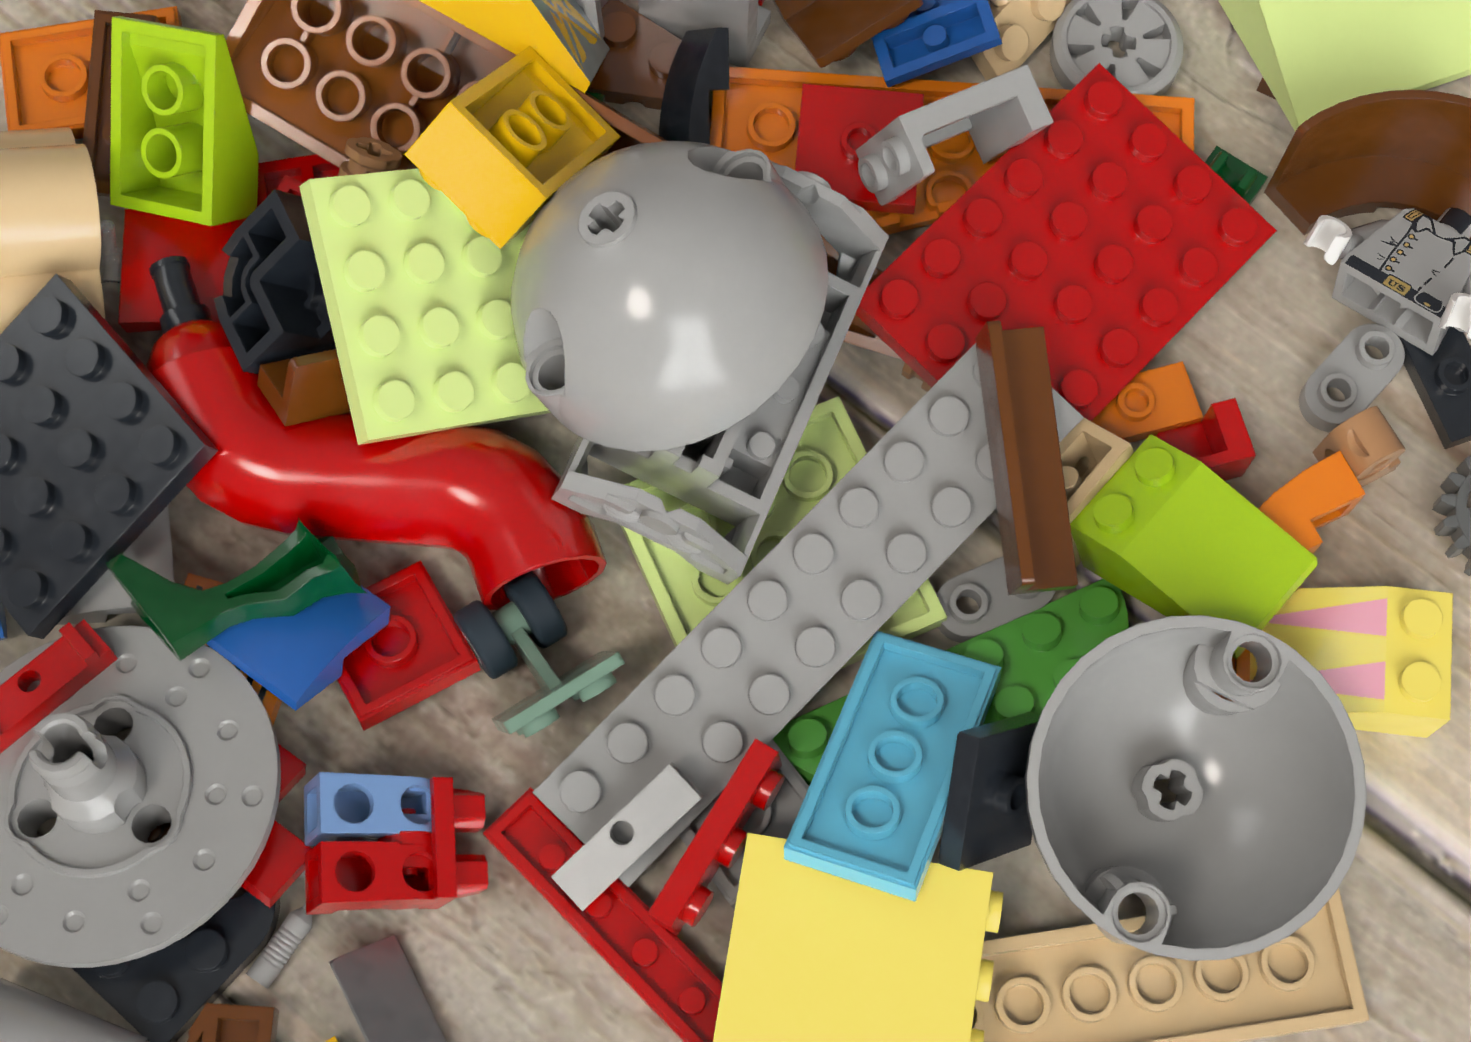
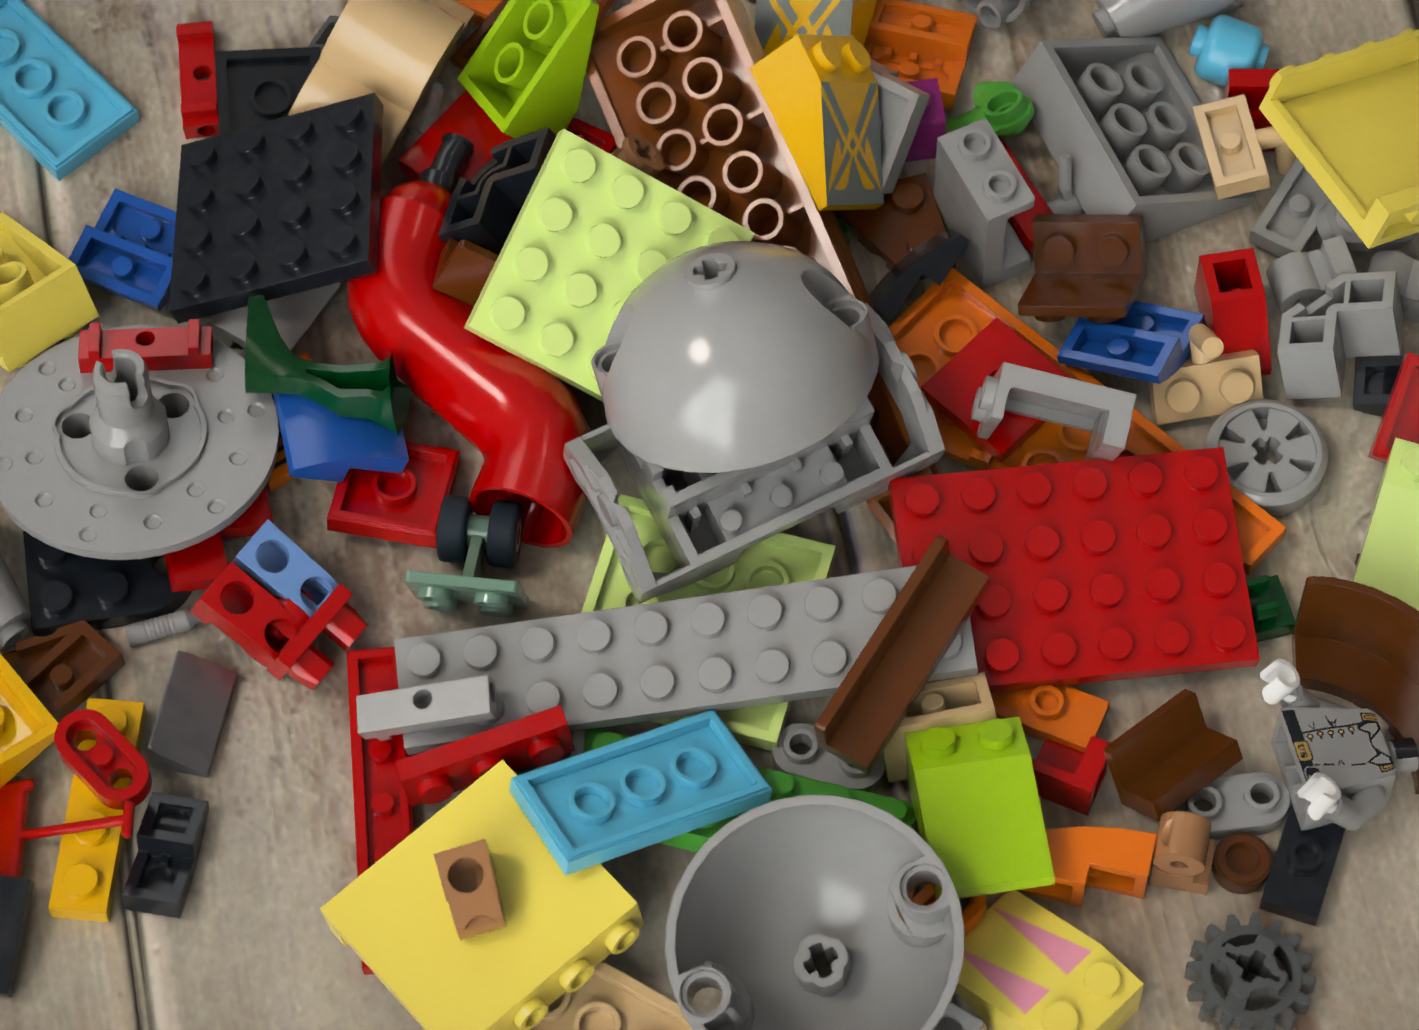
camera: 45 degrees right, 10 degrees down
yellow slope [404,46,621,249] -> none
black plate [938,711,1040,871] -> none
none -> medium nougat leg [434,839,507,941]
none -> reddish brown panel [1104,689,1243,821]
none -> reddish brown tile [1212,833,1272,894]

